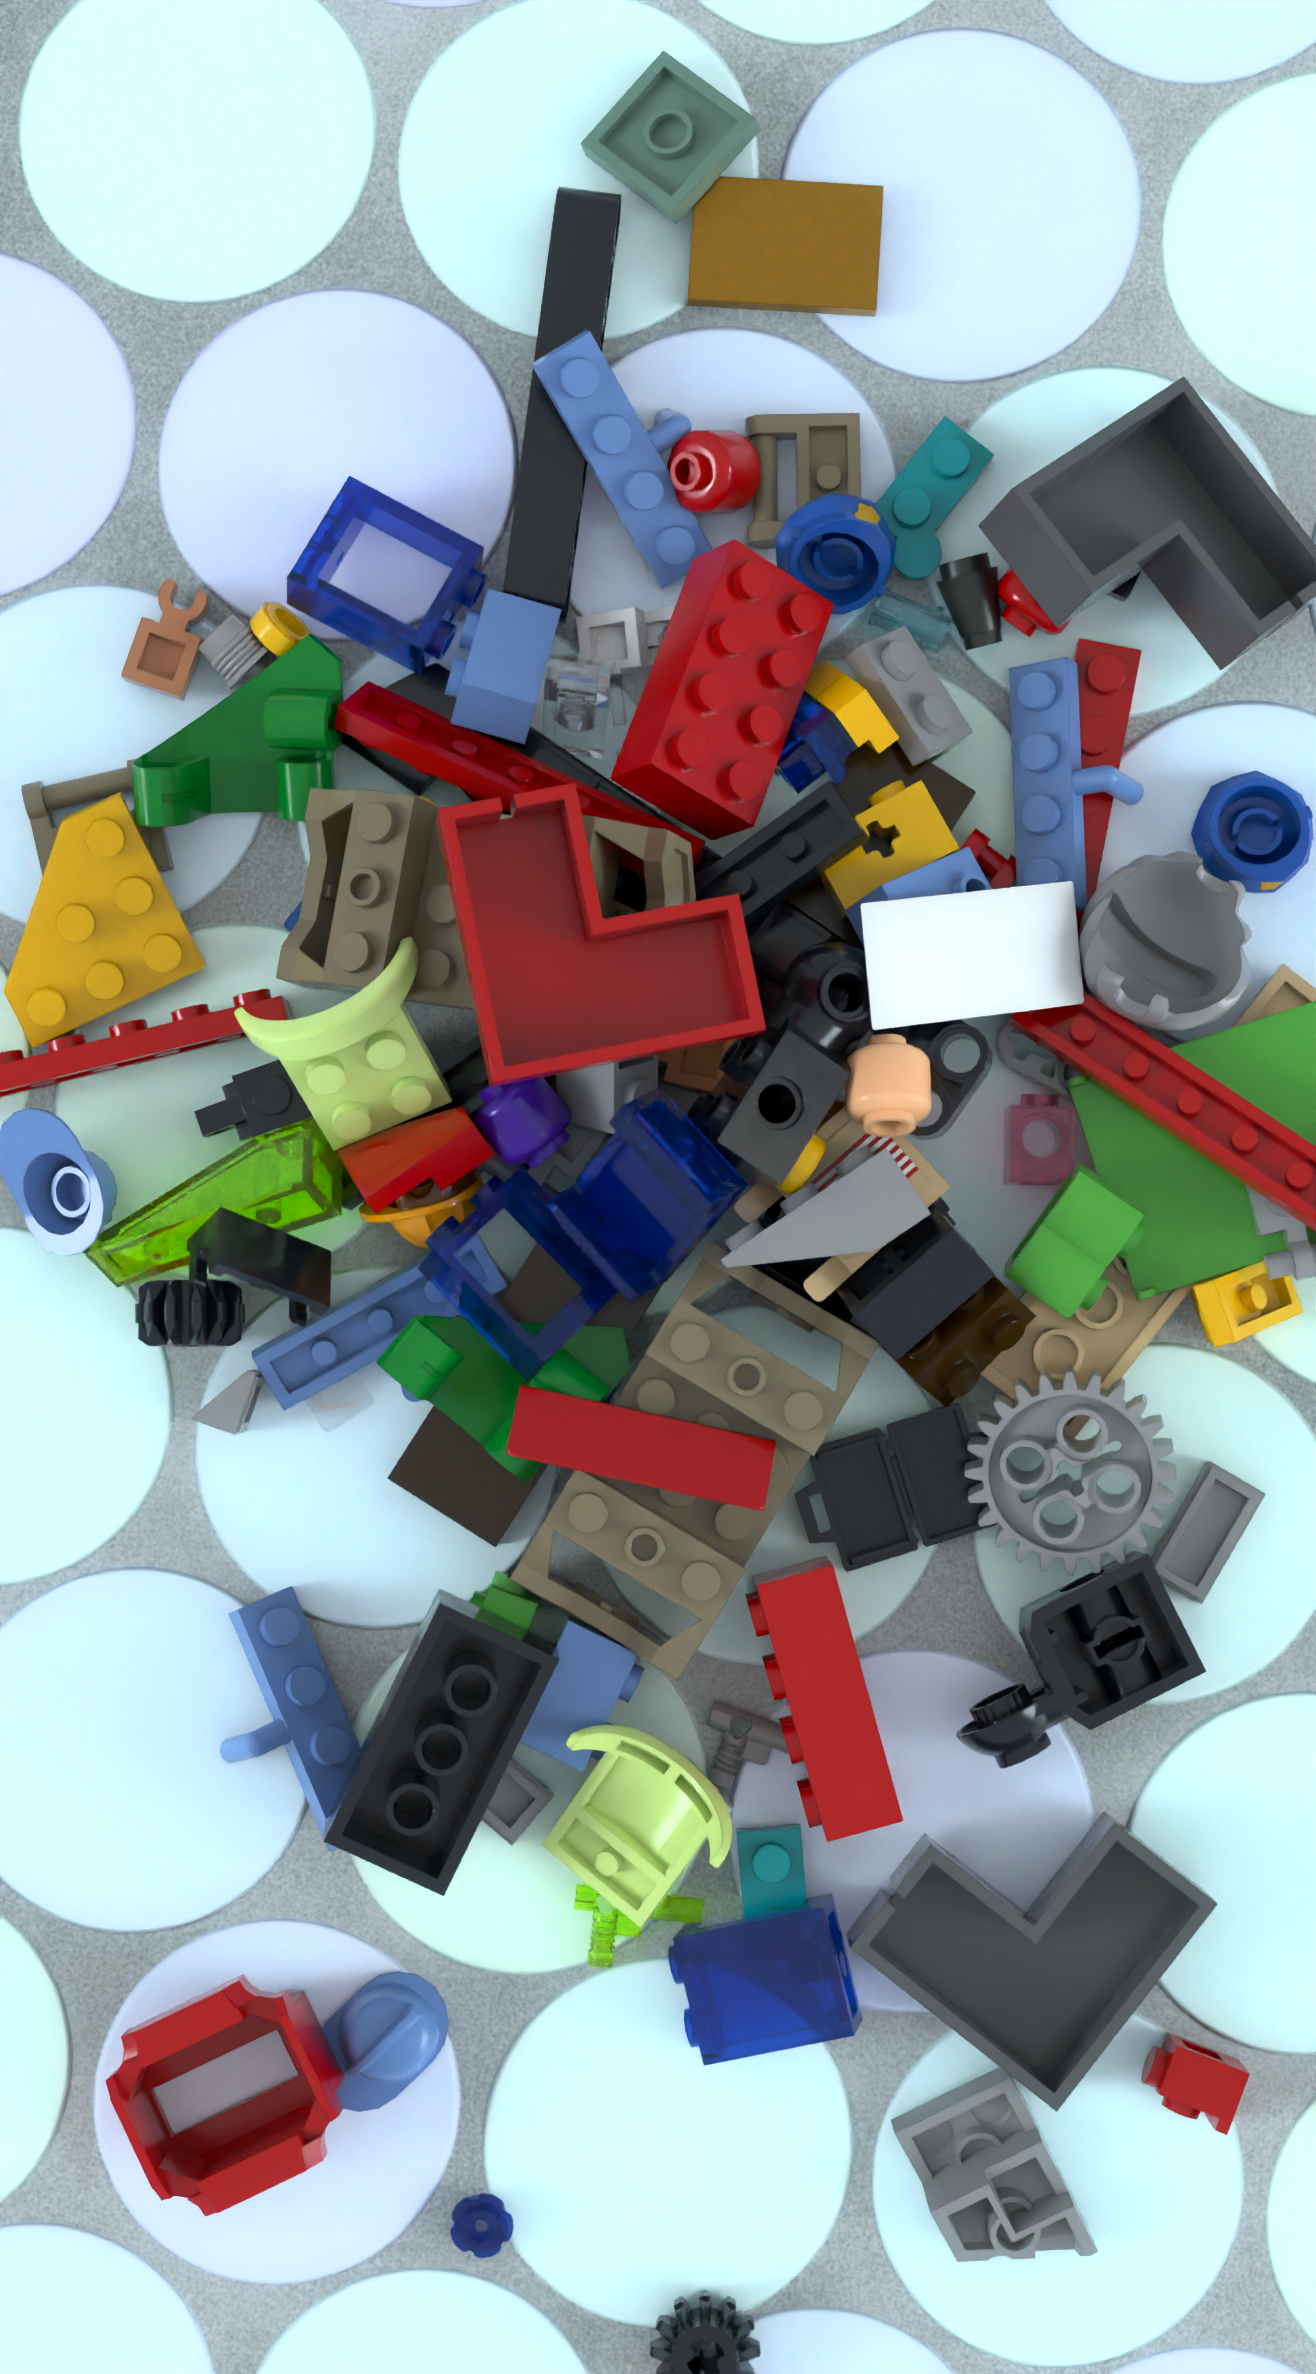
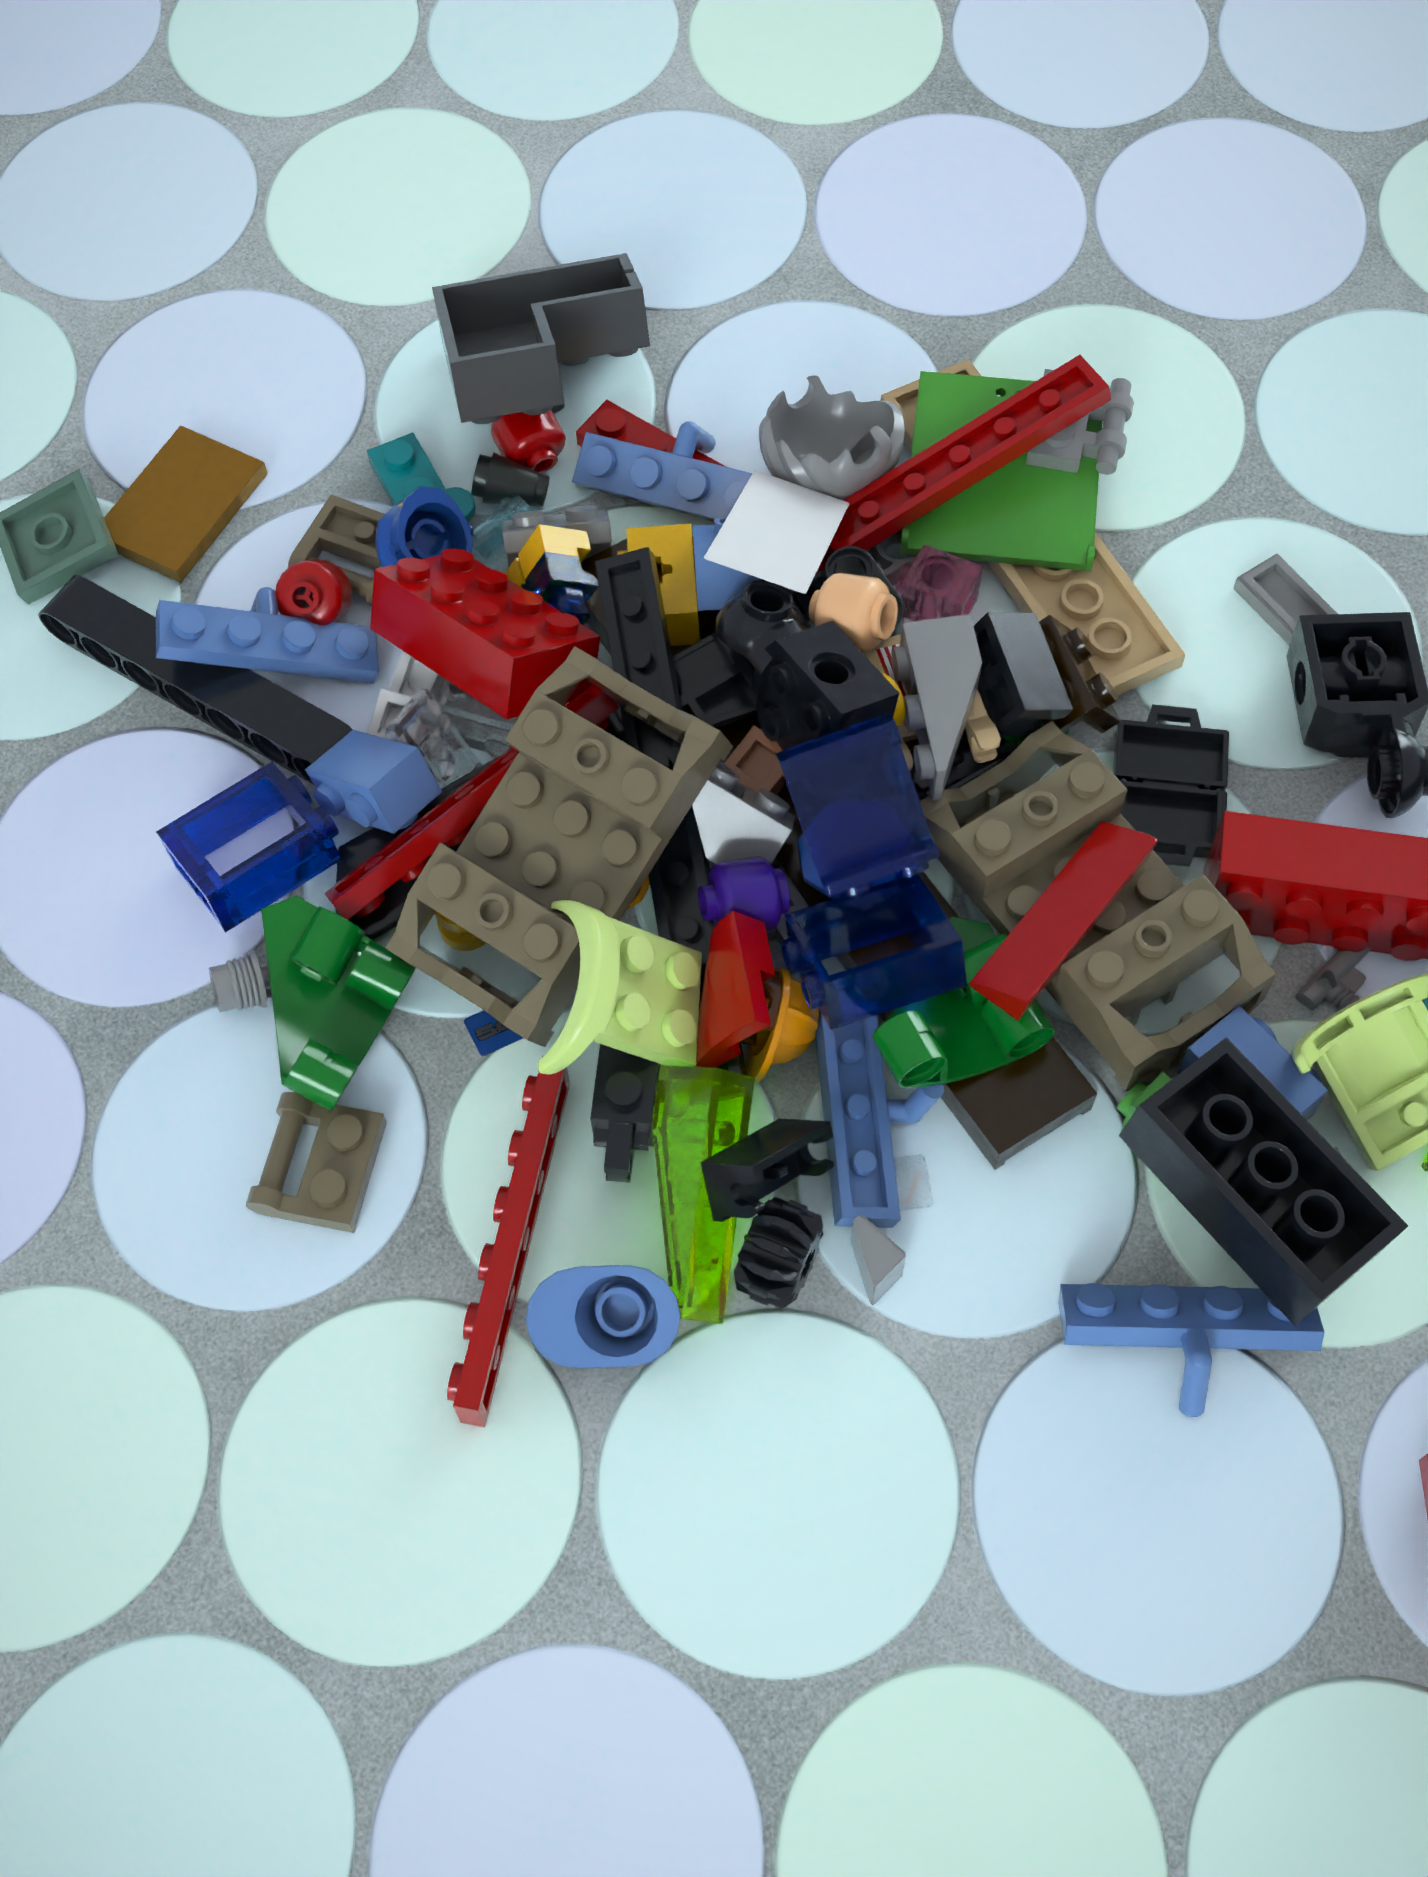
camera: 65 degrees left, 25 degrees down
yellow plate [3,792,206,1048] -> none
nougat plate [121,579,210,701] -> none
yellow tile [249,602,311,657] -> none
red piece [436,783,766,1087] -> none
light grey gear [965,1365,1177,1576] -> none
bright green brick [1004,1162,1147,1319] -> none
yellow slope [1190,1261,1303,1348] -> none
blue hat [1191,770,1313,893] -> none

